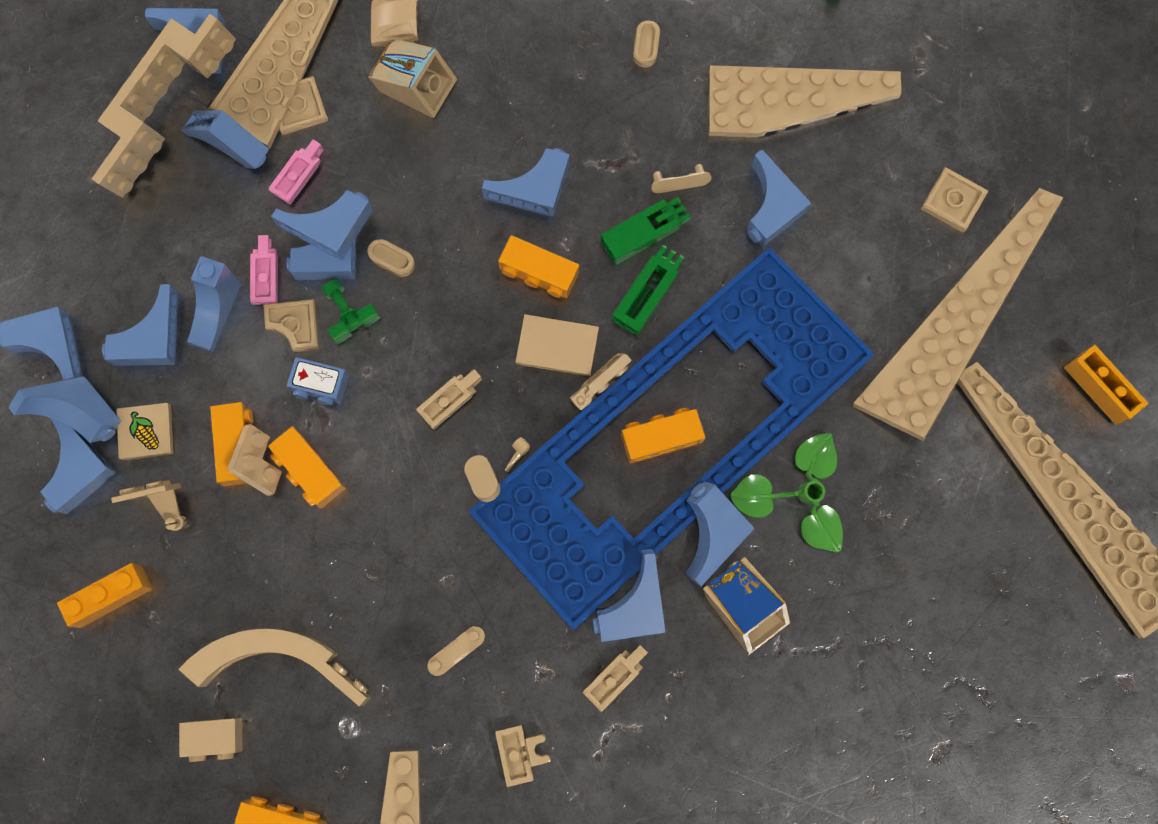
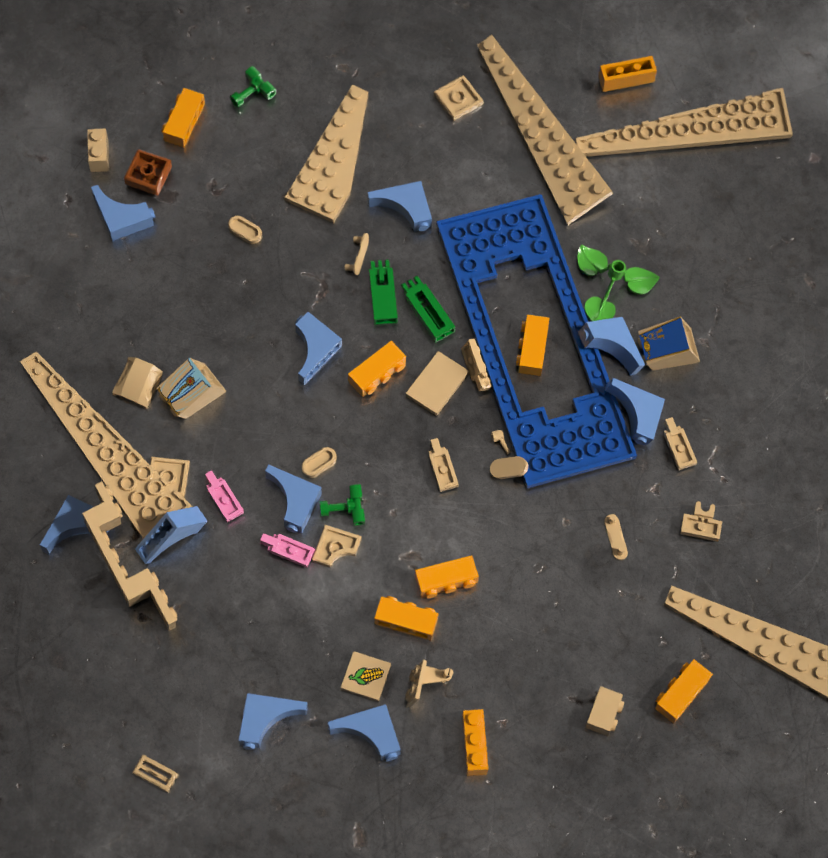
camera: 65 degrees left, 10 degrees down
medium blue arch [8,377,121,443] -> none
medium blue arch [102,284,178,366] -> none
tan arch [178,629,371,707] -> none
medium blue arch [187,256,242,352] -> none
tan plate [227,424,282,496] -> none
medium blue arch [271,190,373,261] -> none
brick [286,357,349,406] -> none
clear hinge [338,717,361,739] -> none

